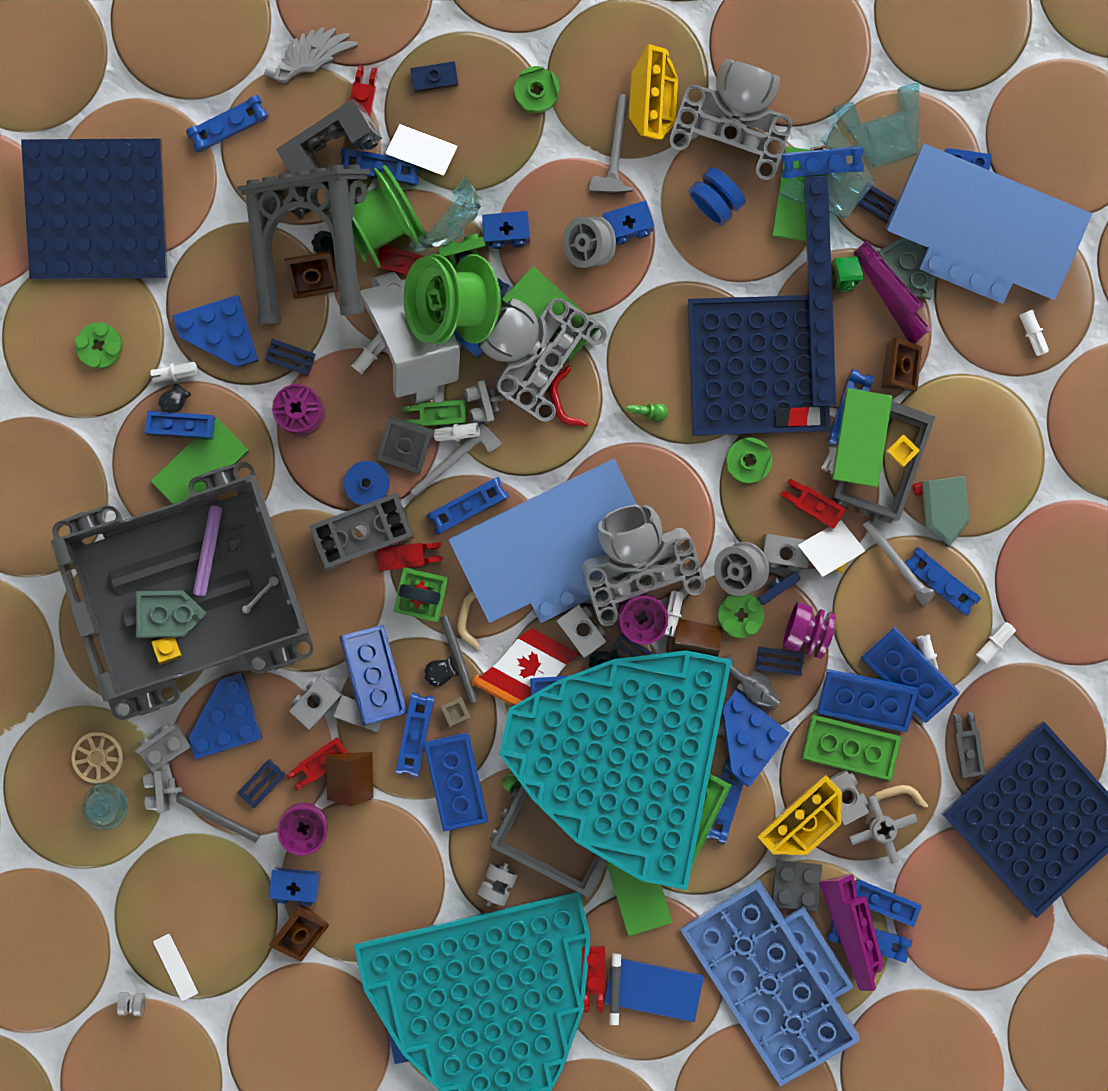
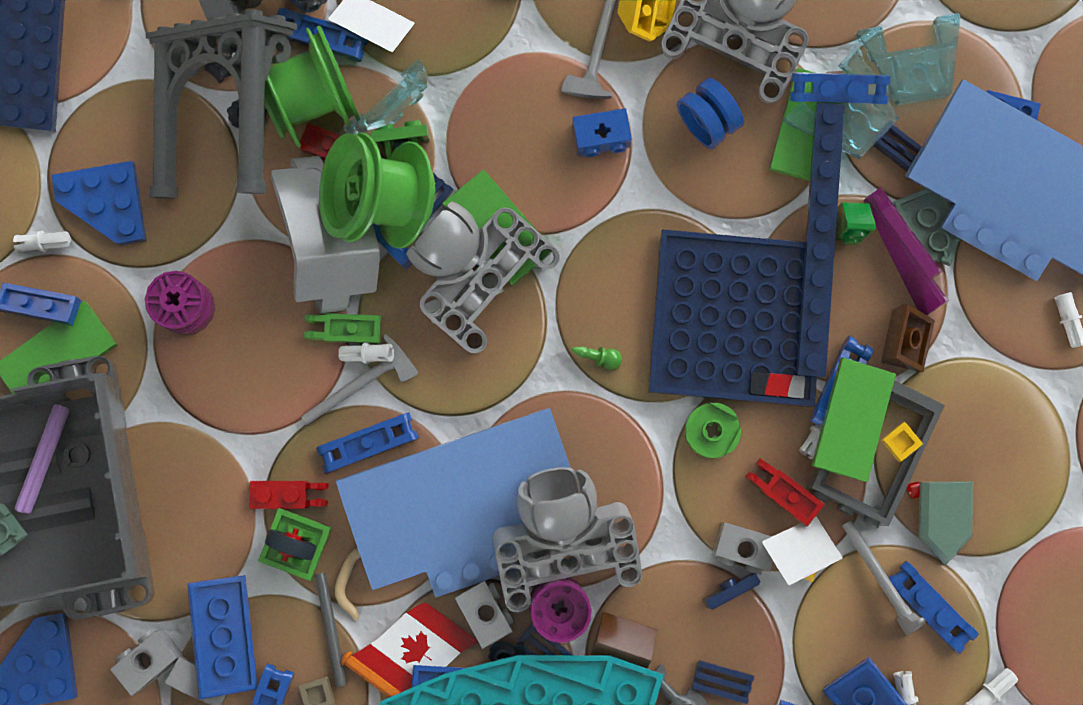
camera: 10 degrees right, 5 degrees down
black animal [158,384,191,413] -> none
white hinge [242,576,279,614] -> none
dark blue tile [265,339,316,376] -> none
reddish brown slope [284,251,339,299] -> none
dark grey plate [309,493,415,570] -> none
blue plate [344,461,390,506] -> none
white axle [351,333,385,375] -> none
dark grey plate [377,415,434,474] -> none
black animal [424,657,458,687] -> none
light grey hips [464,380,504,425] -> none
blue brick [482,211,530,249] -> none
red animal [549,365,588,427] -> none
light grey wheel [563,216,616,268] -> none
white axle [664,590,684,637] -> none
light grey wheel [714,542,770,596] -> none
bright green plate [718,594,764,638] -> none
magenta wheel [783,602,836,659] -> none

